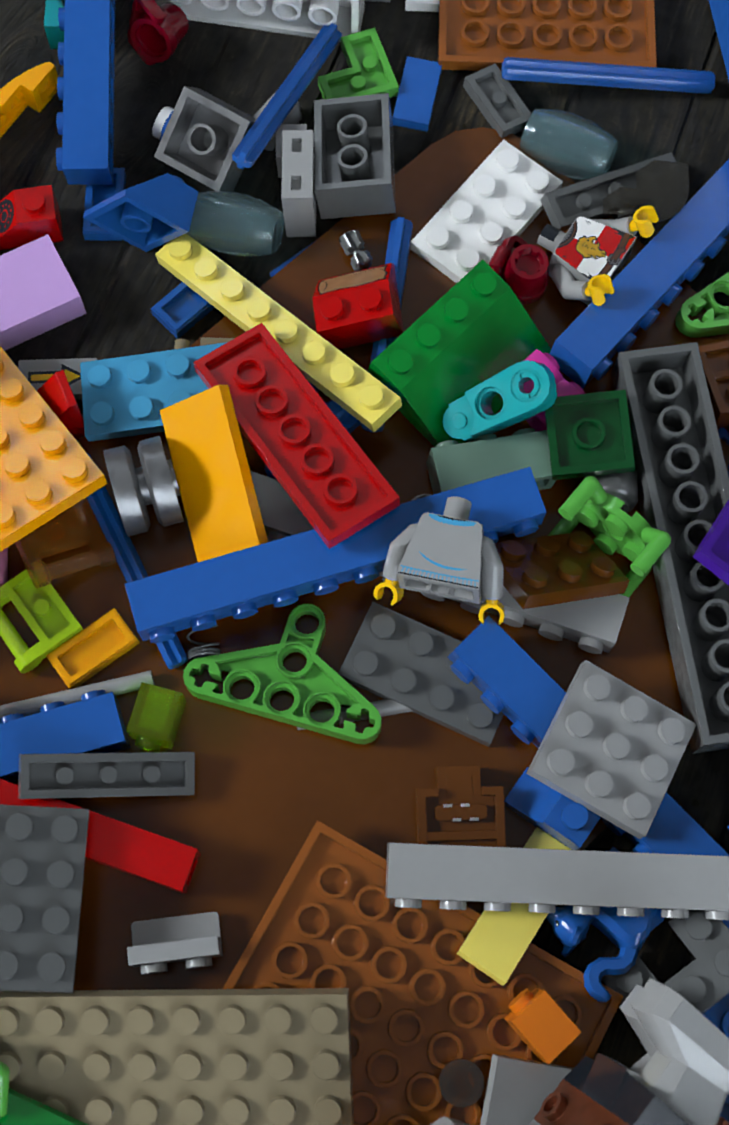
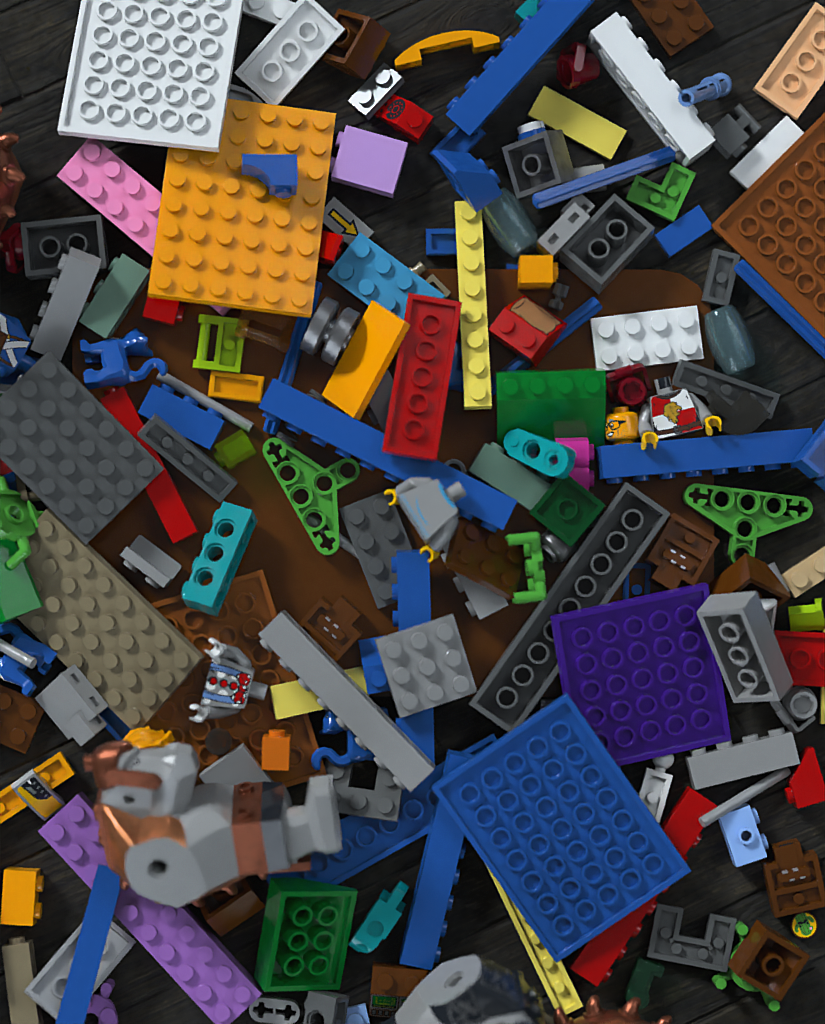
camera: 45 degrees right, 15 degrees up
none -> teal brick [181,501,258,616]
none -> torso [189,638,268,723]
none -> light orange brick [518,255,558,290]
none -> light yellow piece [528,86,627,161]
none -> light orange head [605,406,640,445]

